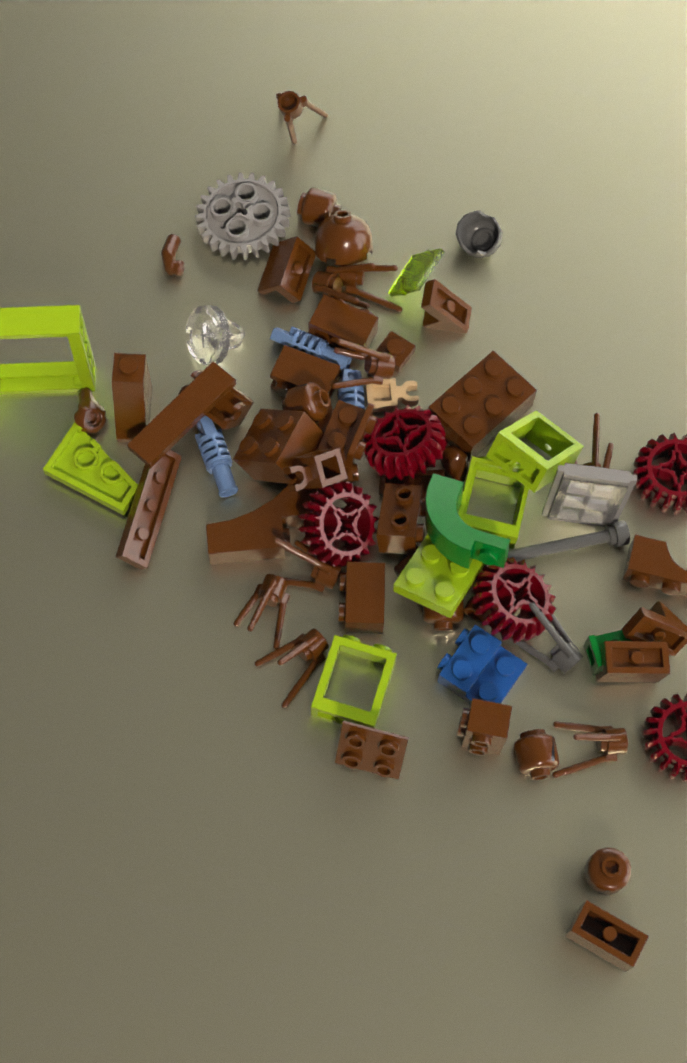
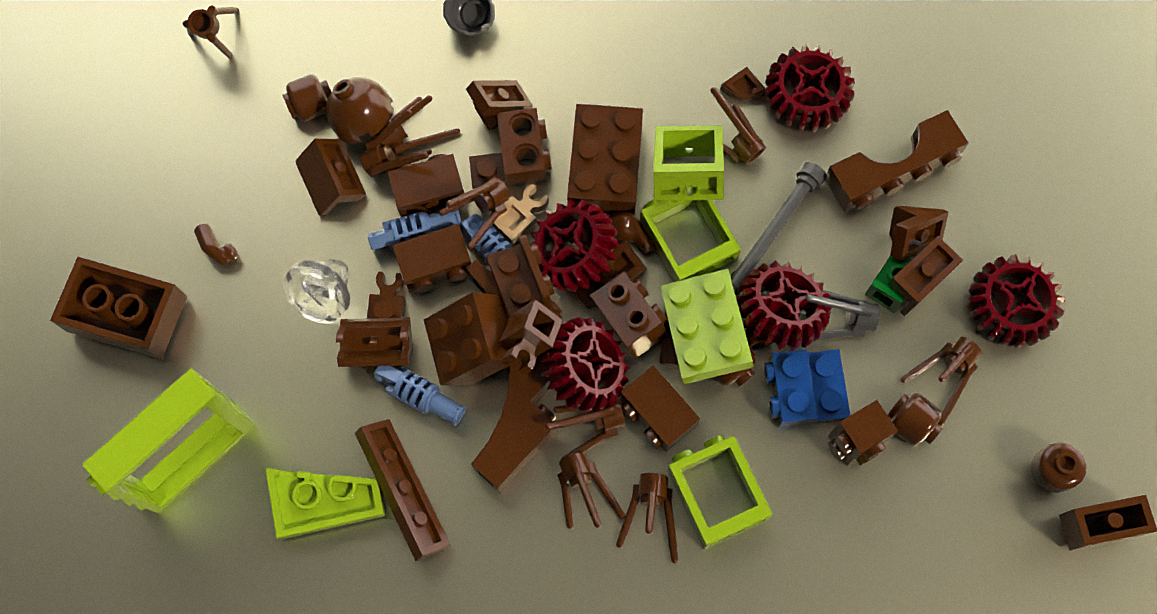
camera: 35 degrees left, 5 degrees up
reddish brown animal [74,388,106,434] -> none
reddish brown slope [112,353,153,442] -> none
reddish brown tile [127,361,236,468] -> none
light grey gear [195,172,291,260] -> none
reddish brown head [282,382,330,422] -> none
reddish brown hinge [335,720,409,780] -> none
clear neon green piece [388,248,445,297] -> none
green arch [425,473,510,569] -> none
clear piece [542,463,637,527] -> none
none -> reddish brown brick [50,257,187,360]
none -> reddish brown plate [366,272,406,319]
none -> reddish brown brick [497,108,552,187]
none -> reddish brown tile [720,67,766,101]

